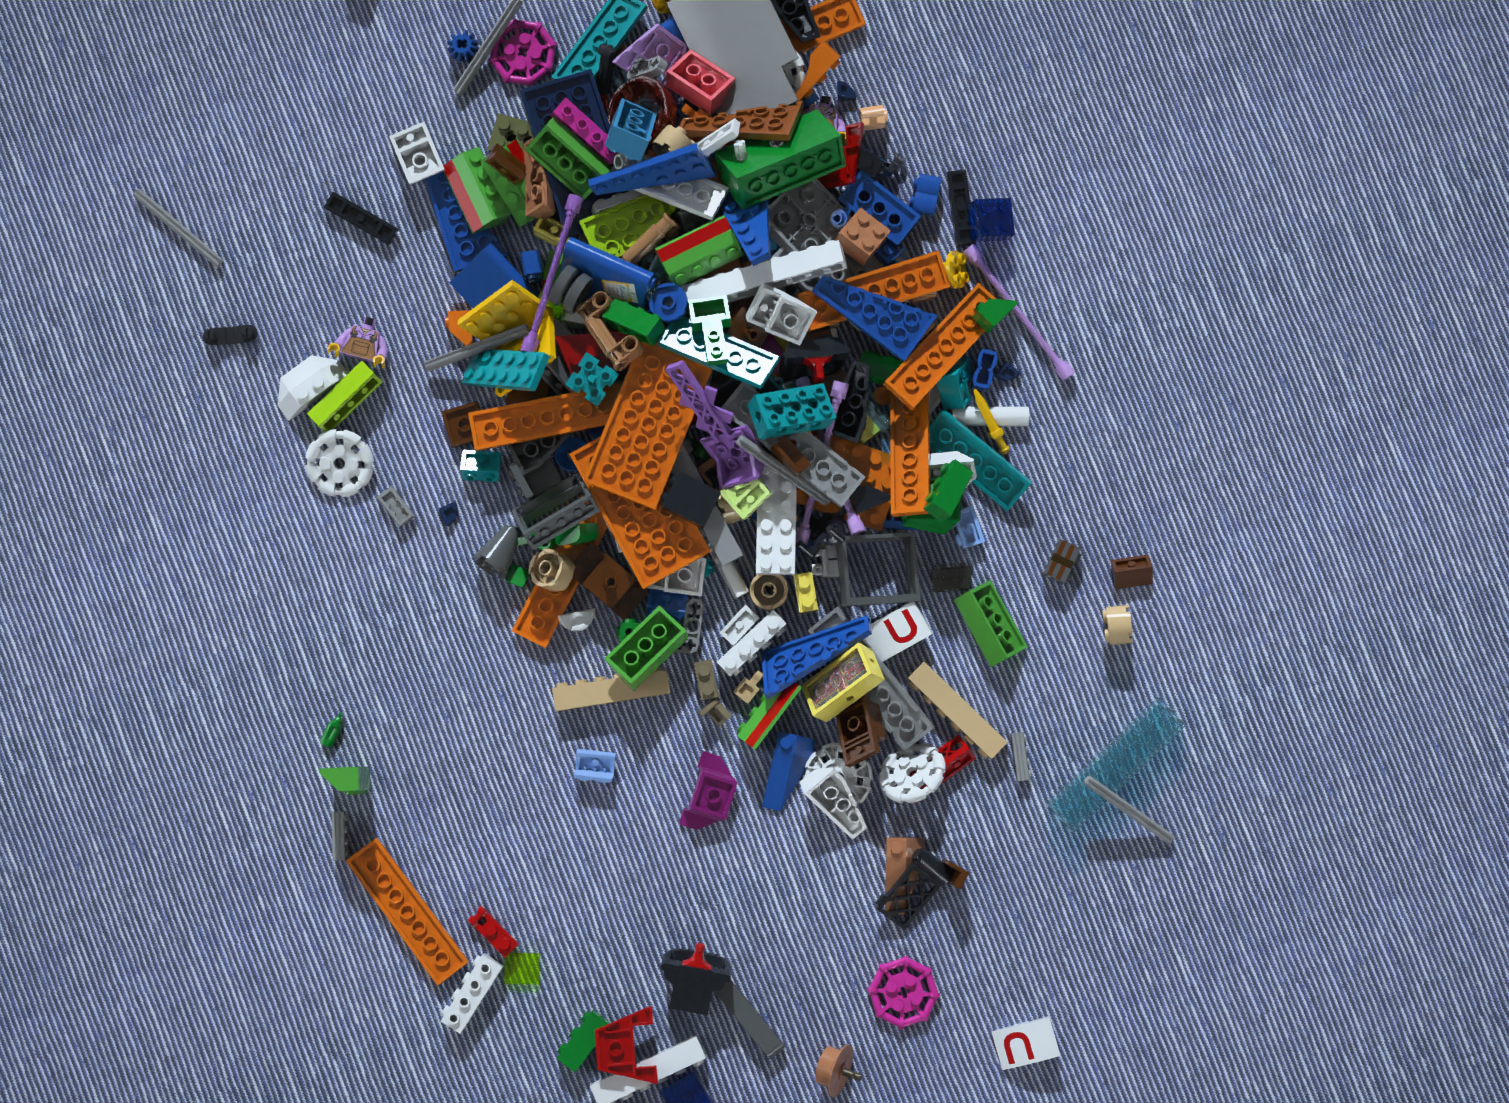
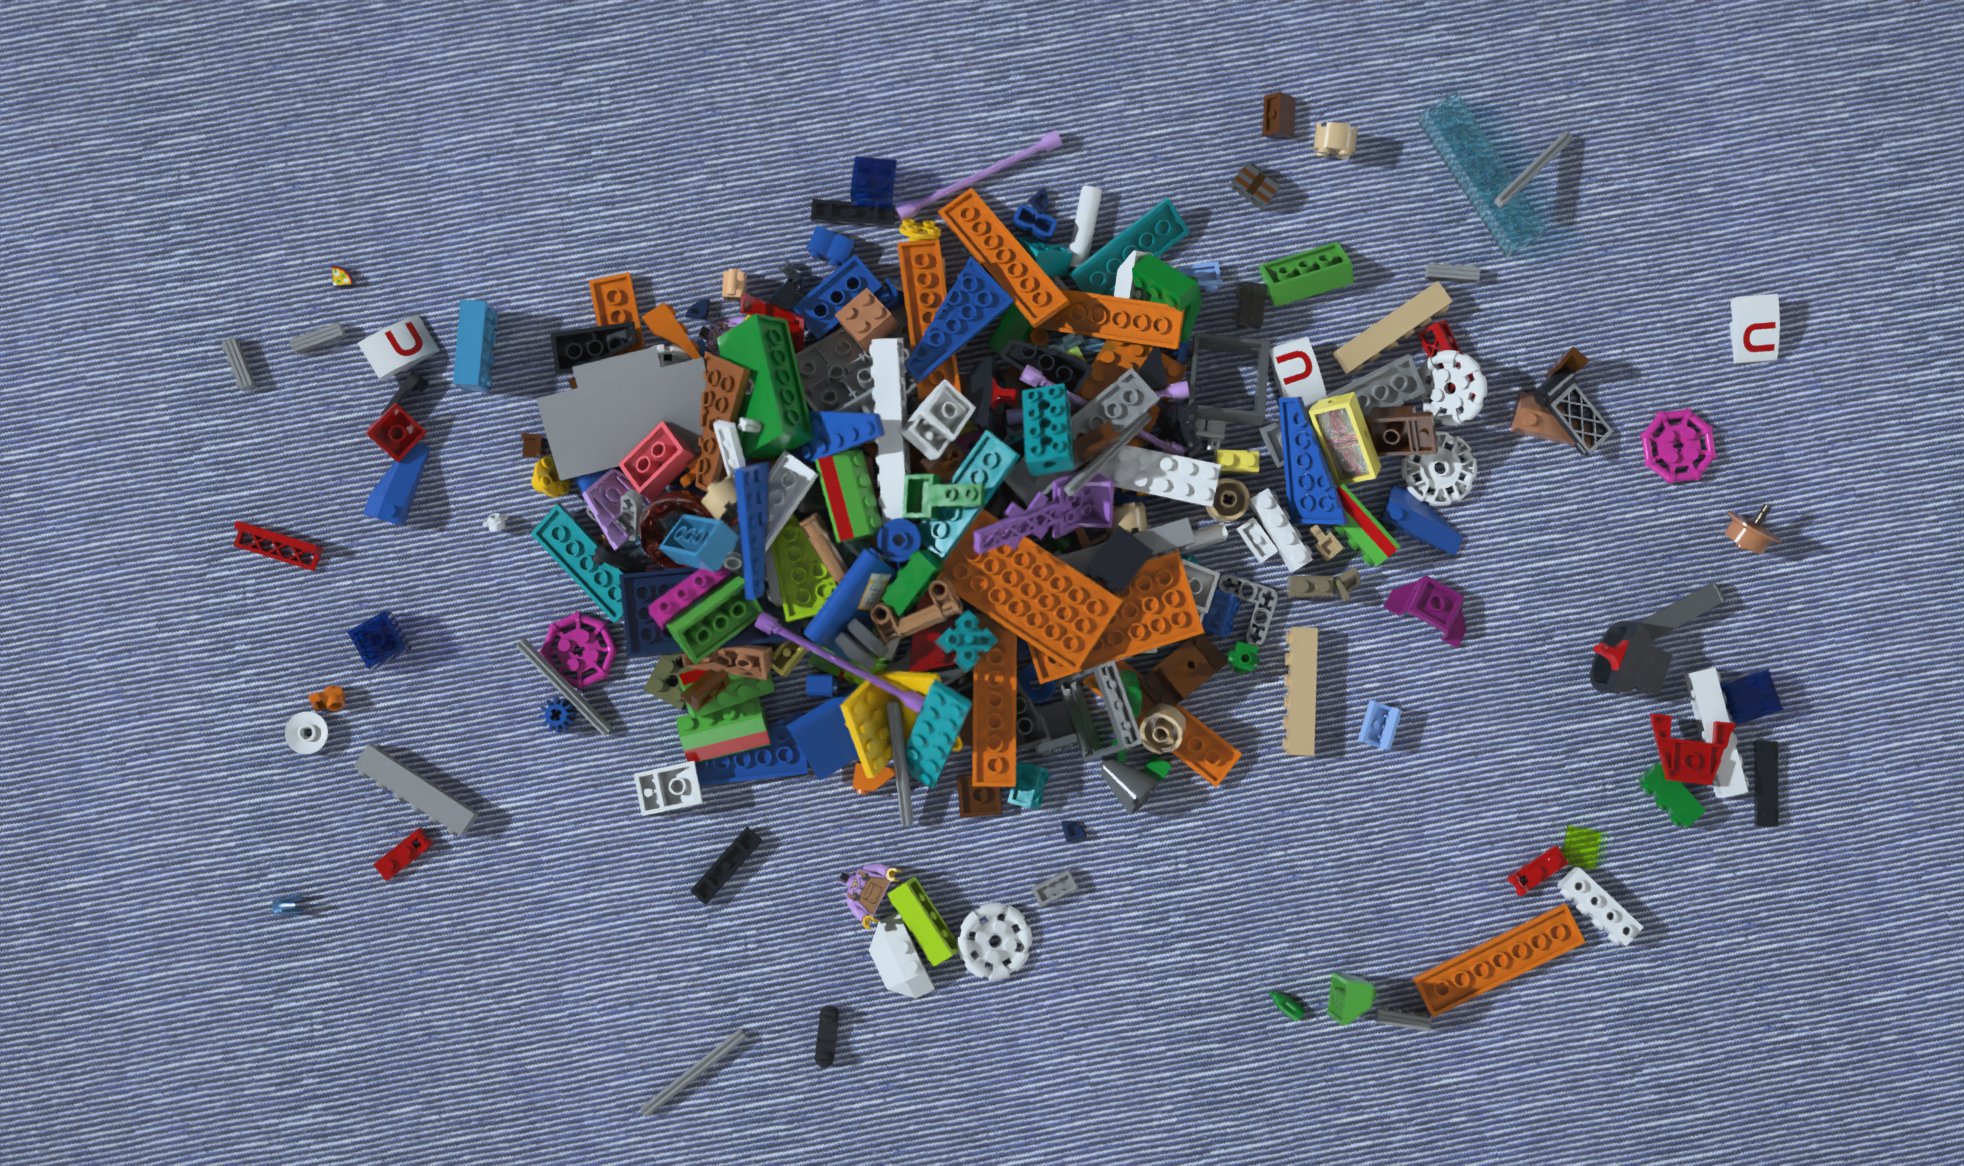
camera: 85 degrees left, 0 degrees up
white plate [557,608,595,631] -> none
bright green slope [604,606,688,691] -> none
yellowish green wing [720,479,772,520] -> none
white wedge [800,767,867,840] -> none
blue plate [830,207,852,228] -> none
green slope [972,299,1018,333] -> none
yellow sword [973,389,1010,455] -> none

